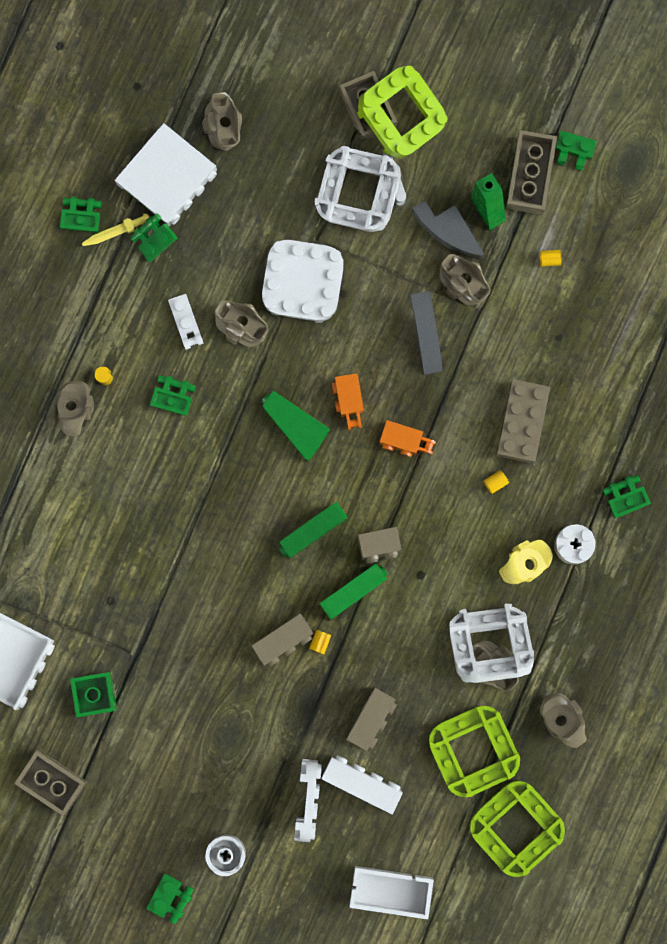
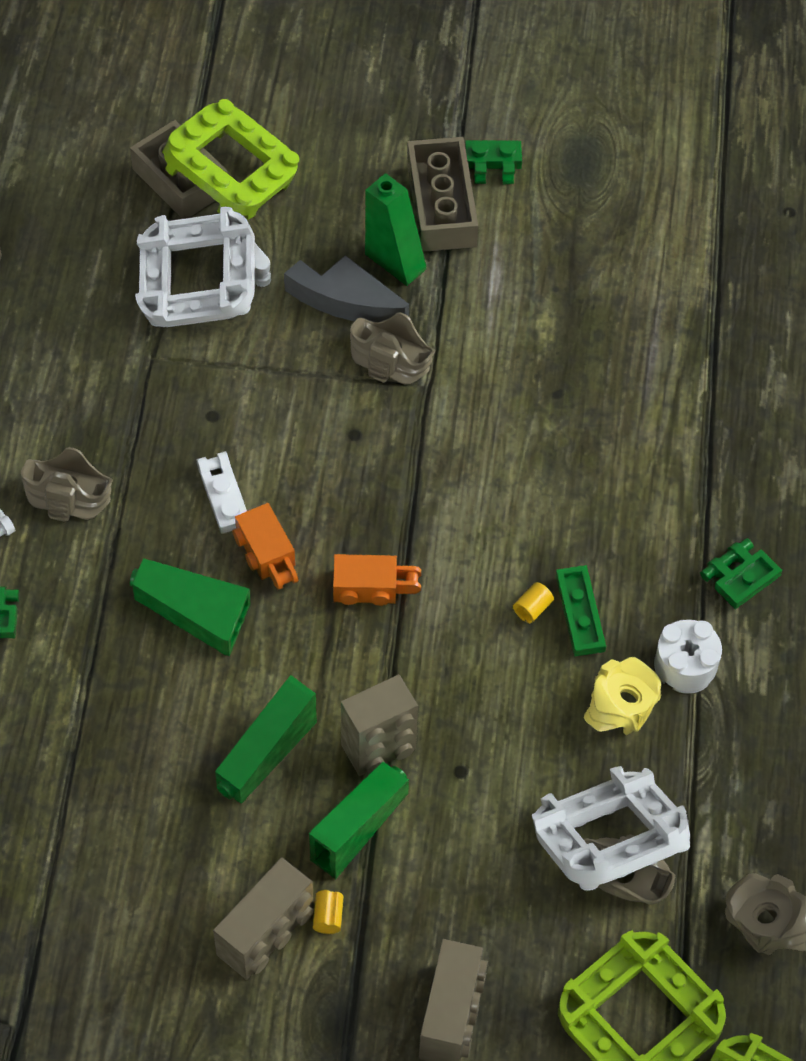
camera: 15 degrees left, 25 degrees down
white plate [262,240,343,323] -> none
dark grey slope [410,291,443,375] -> none
dark tan brick [496,379,550,464] -> none
yellow piece [539,249,561,267] -> none
none -> white plate [196,451,247,534]
none -> green plate [556,565,606,657]

